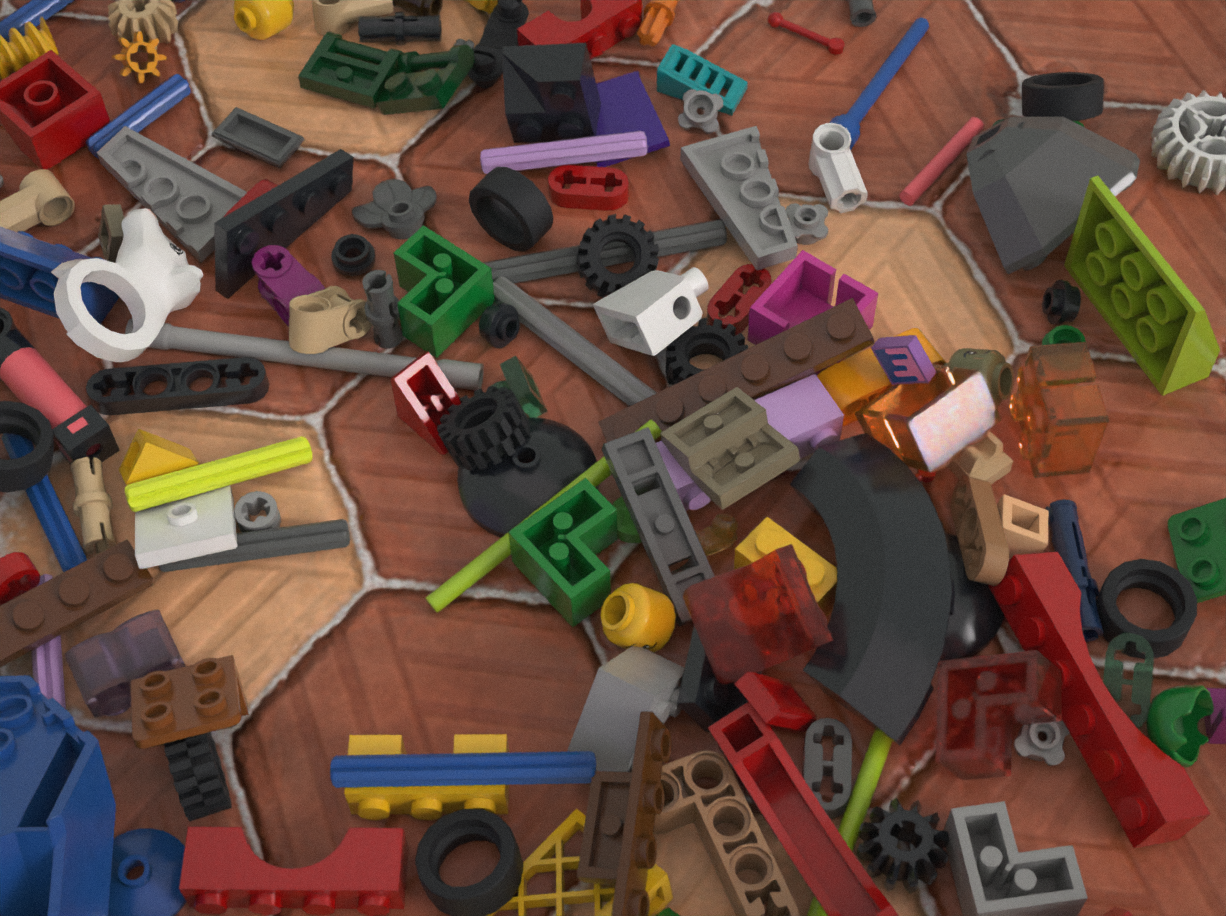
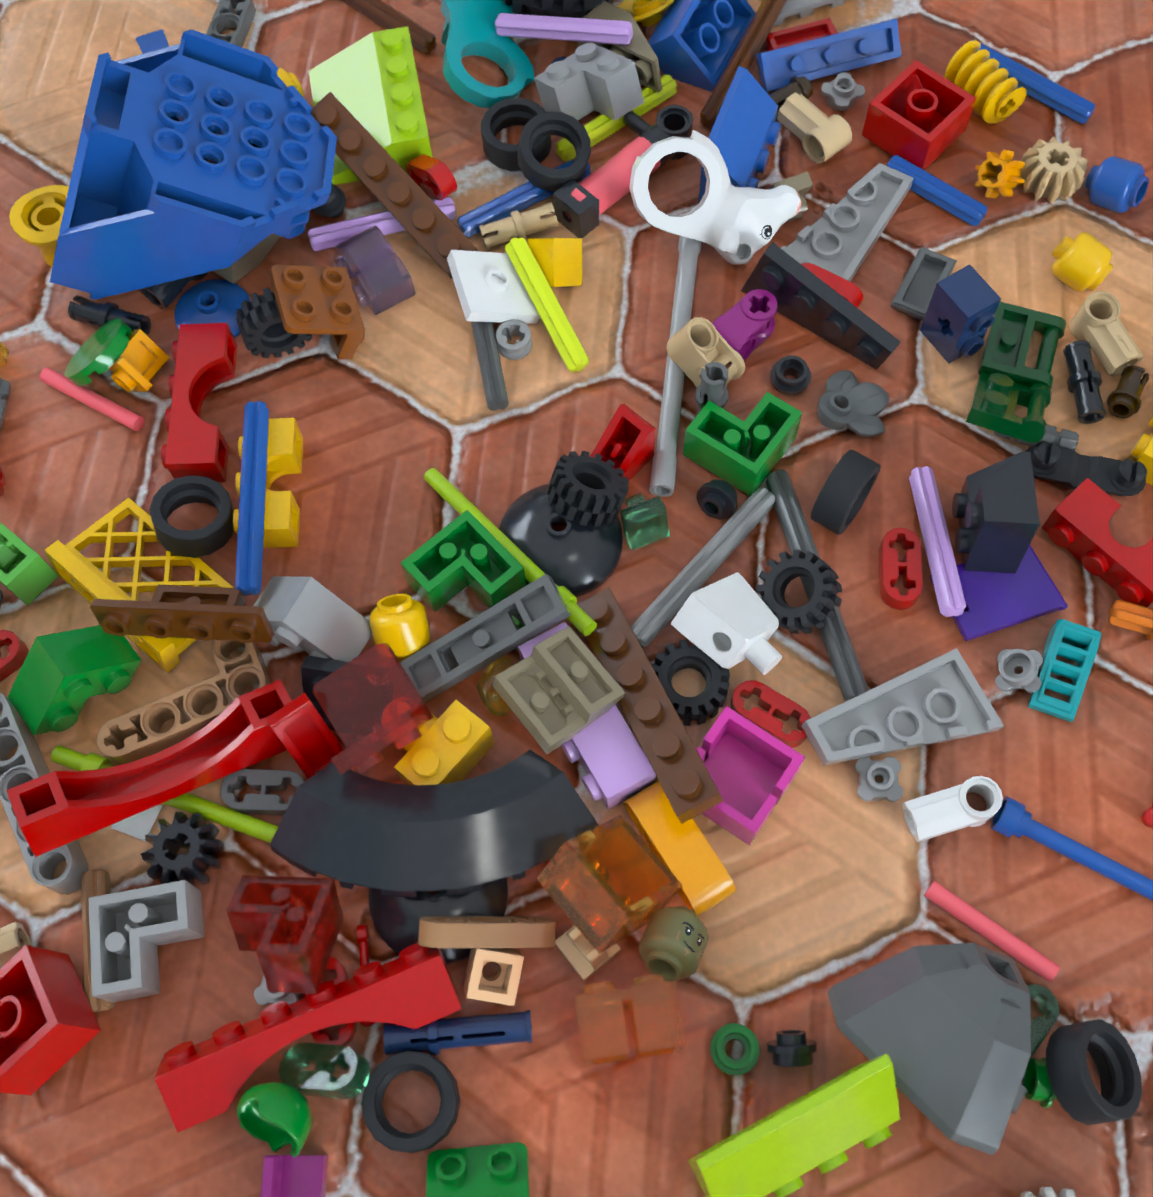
camera: 90 degrees right, 10 degrees up
black beam [86,357,269,415] -> none
tile [871,335,936,385] -> none
none -> dark blue brick [920,264,1001,364]

